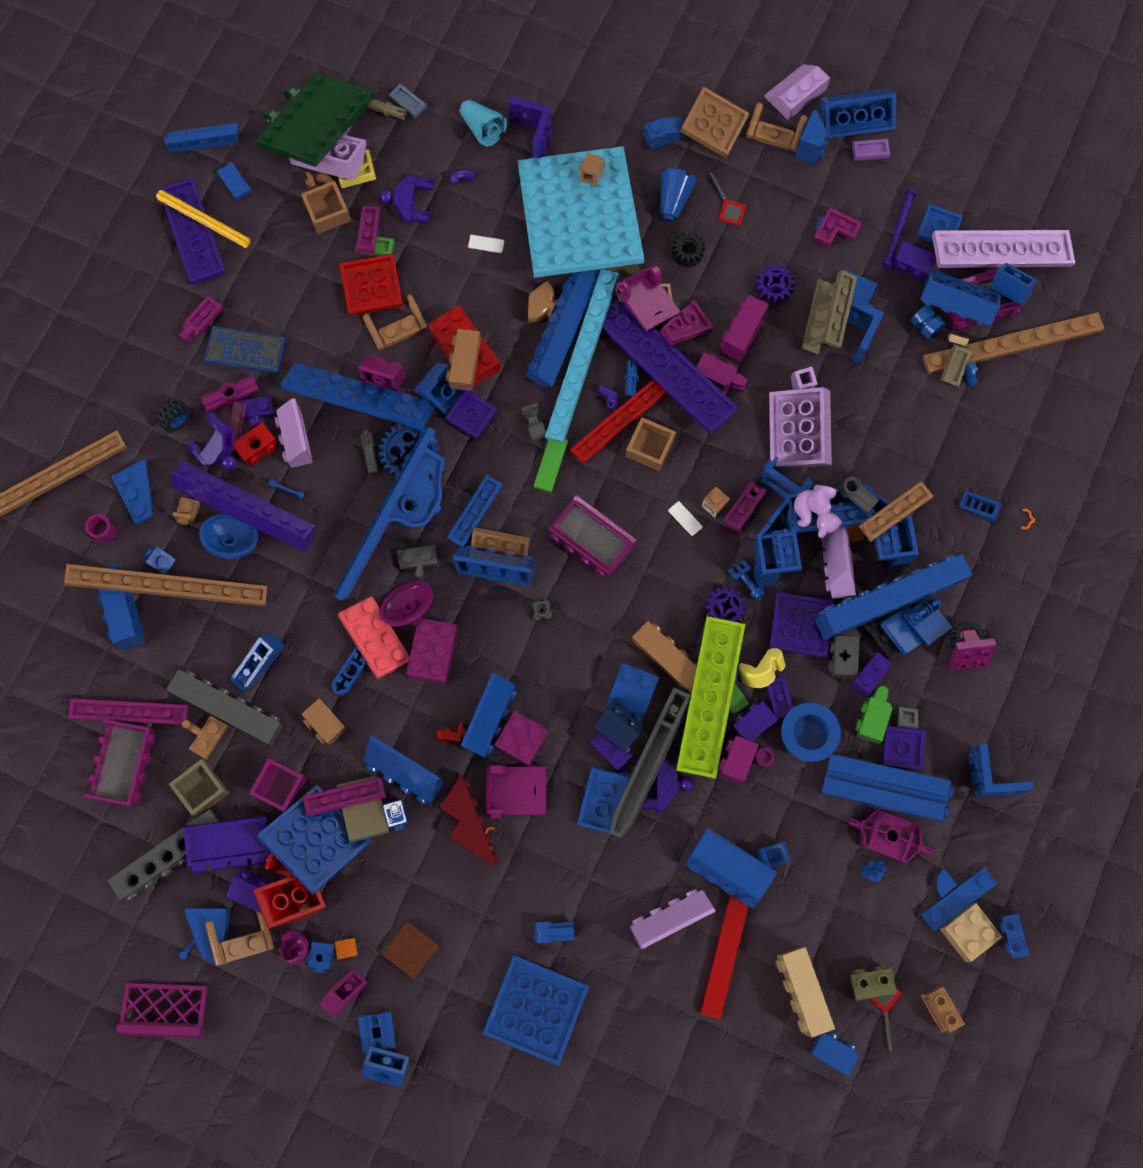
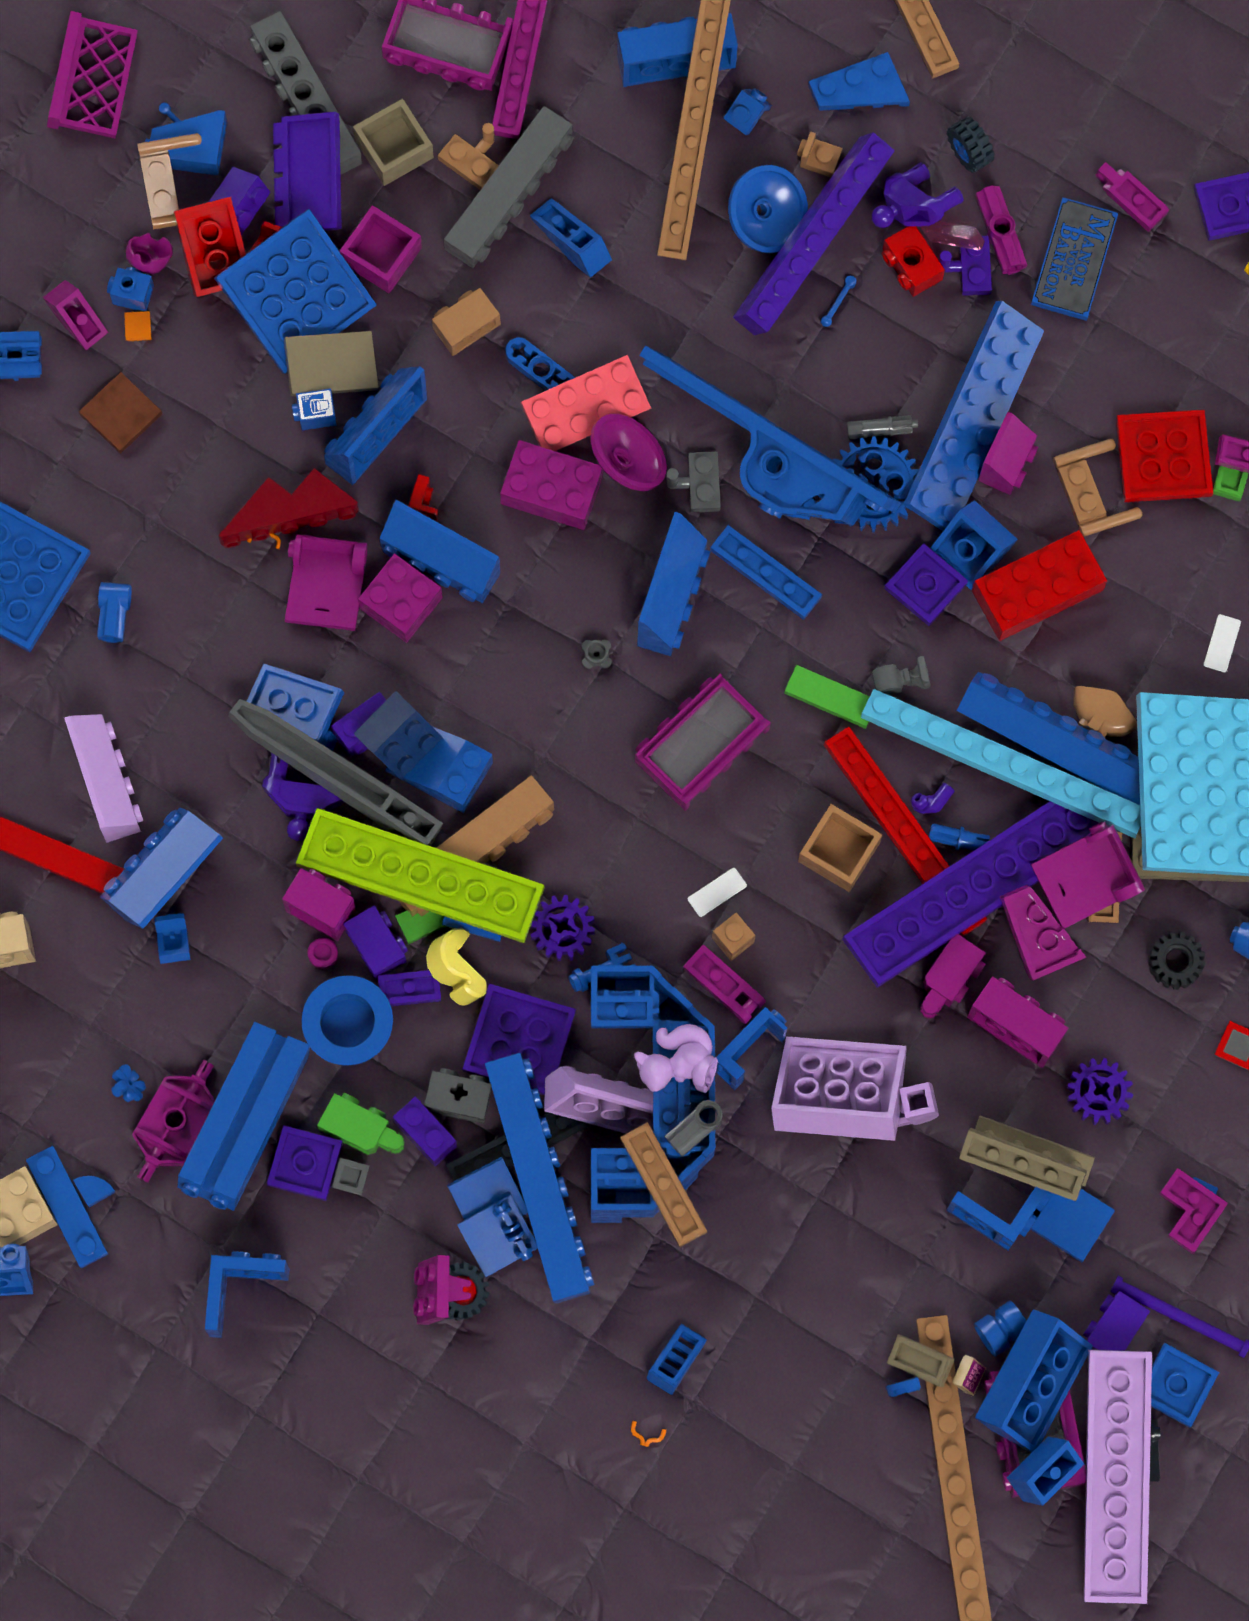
camera: 95 degrees right, 0 degrees up
magenta piece [85,514,117,544] -> none
lavender slope [275,398,313,468] -> none
magenta tile [303,778,386,817] -> none
medium nougat brick [446,329,481,391] -> none
medium nougat plate [471,527,530,557] -> none

